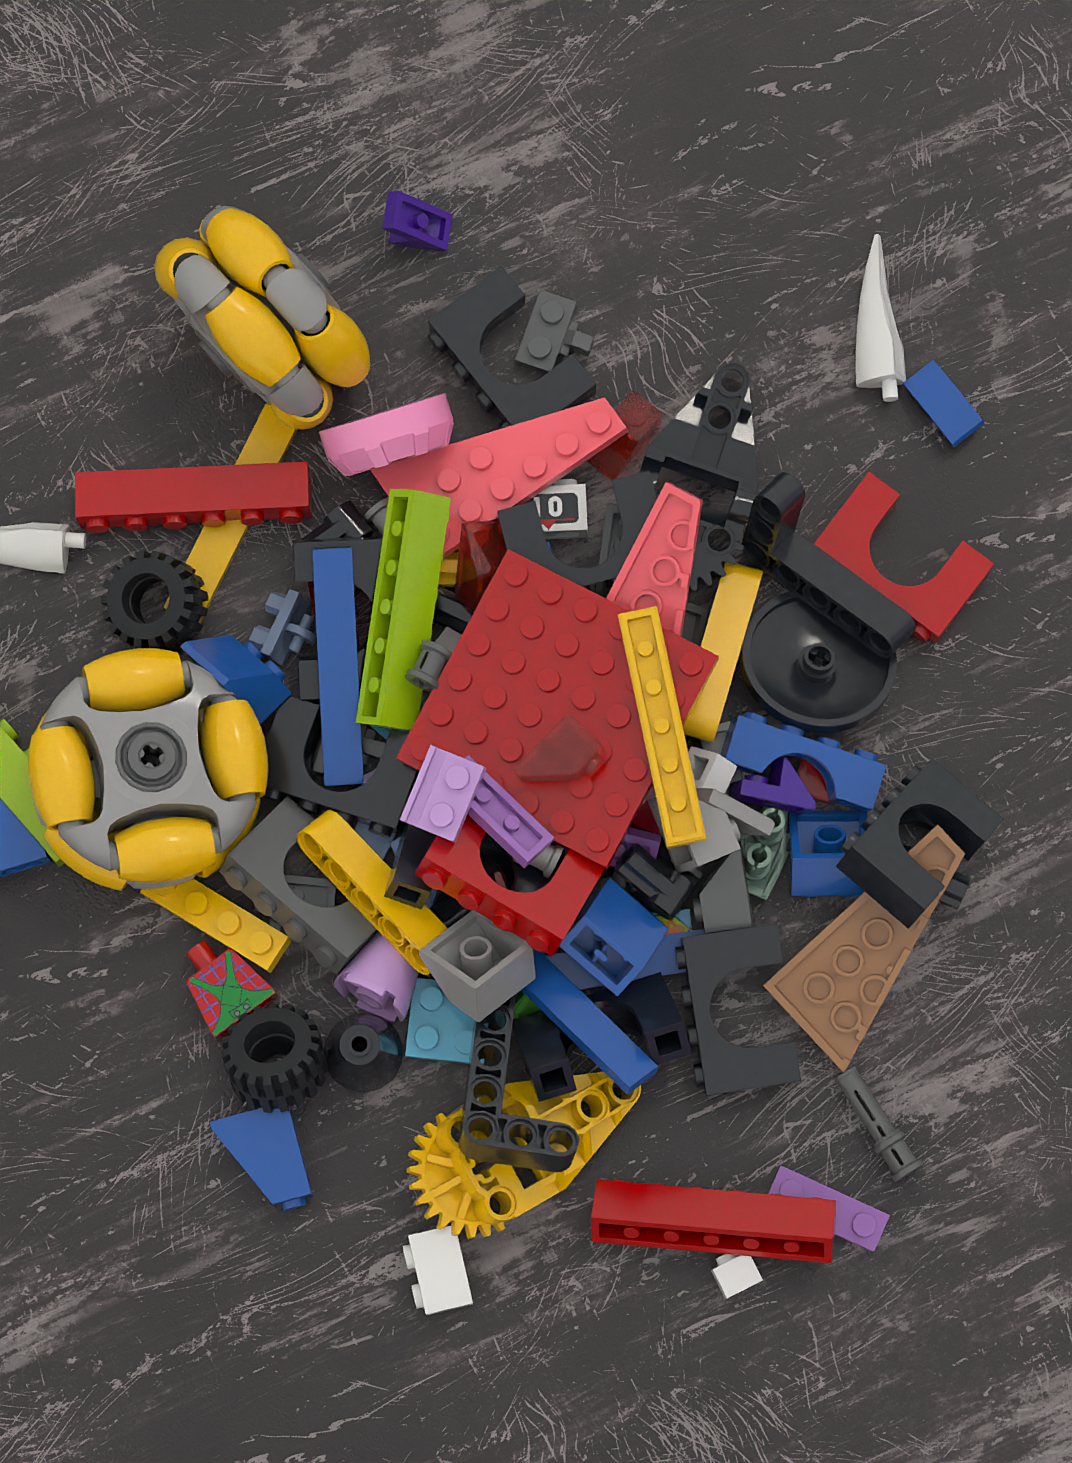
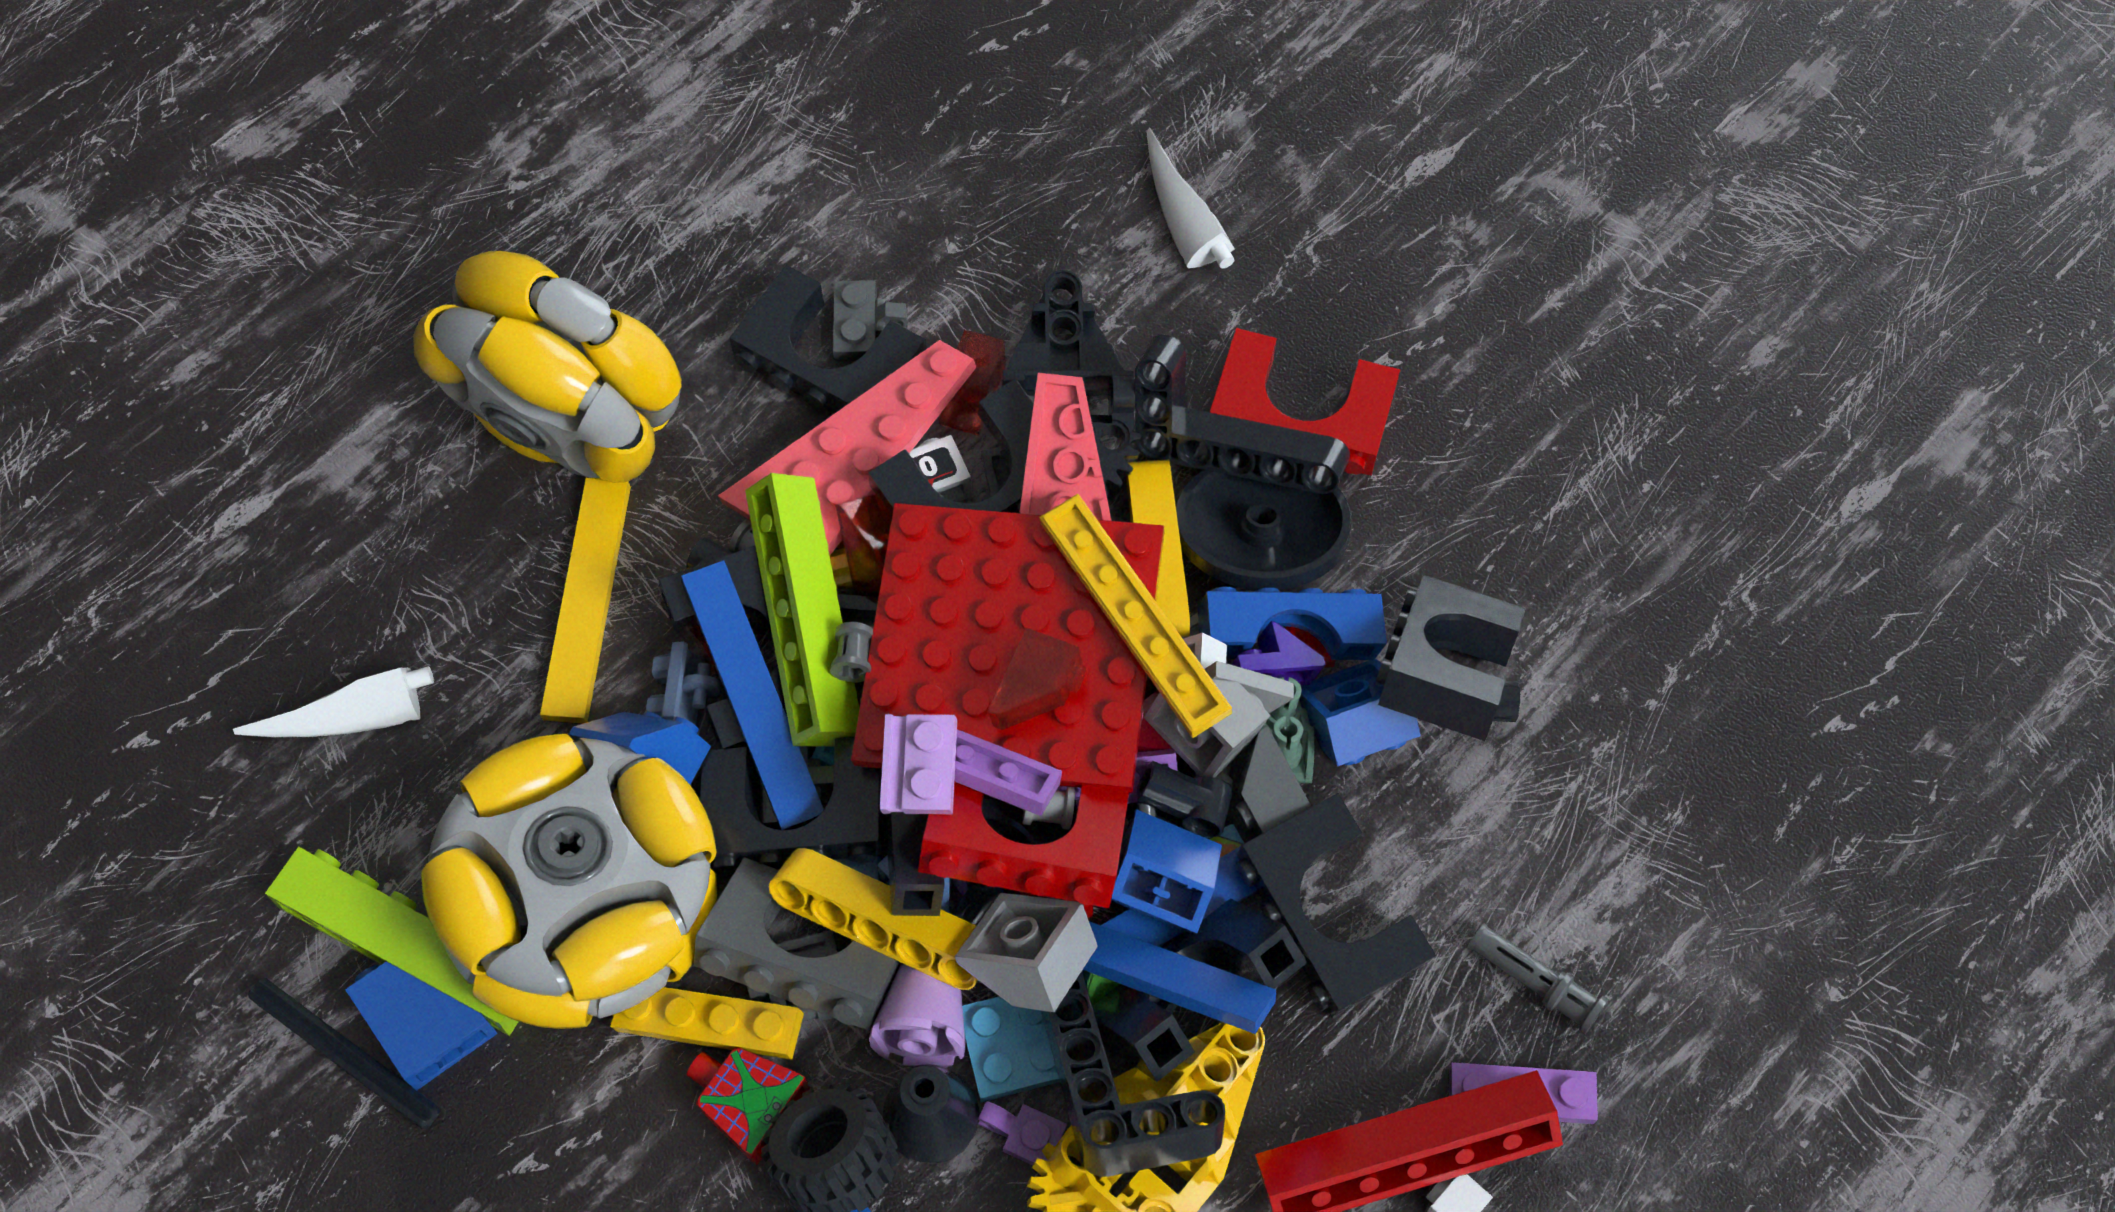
camera: 20 degrees left, 15 degrees down
red brick [75,461,312,533] -> none
black tyre [101,550,208,651] -> none
bright pink piece [319,393,454,476] -> none
dark purple slope [382,191,453,251] -> none
medium nougat wing [763,824,965,1073] -> none
blue slope [903,360,985,447] -> none
none -> medium lavender plate [978,1101,1067,1165]

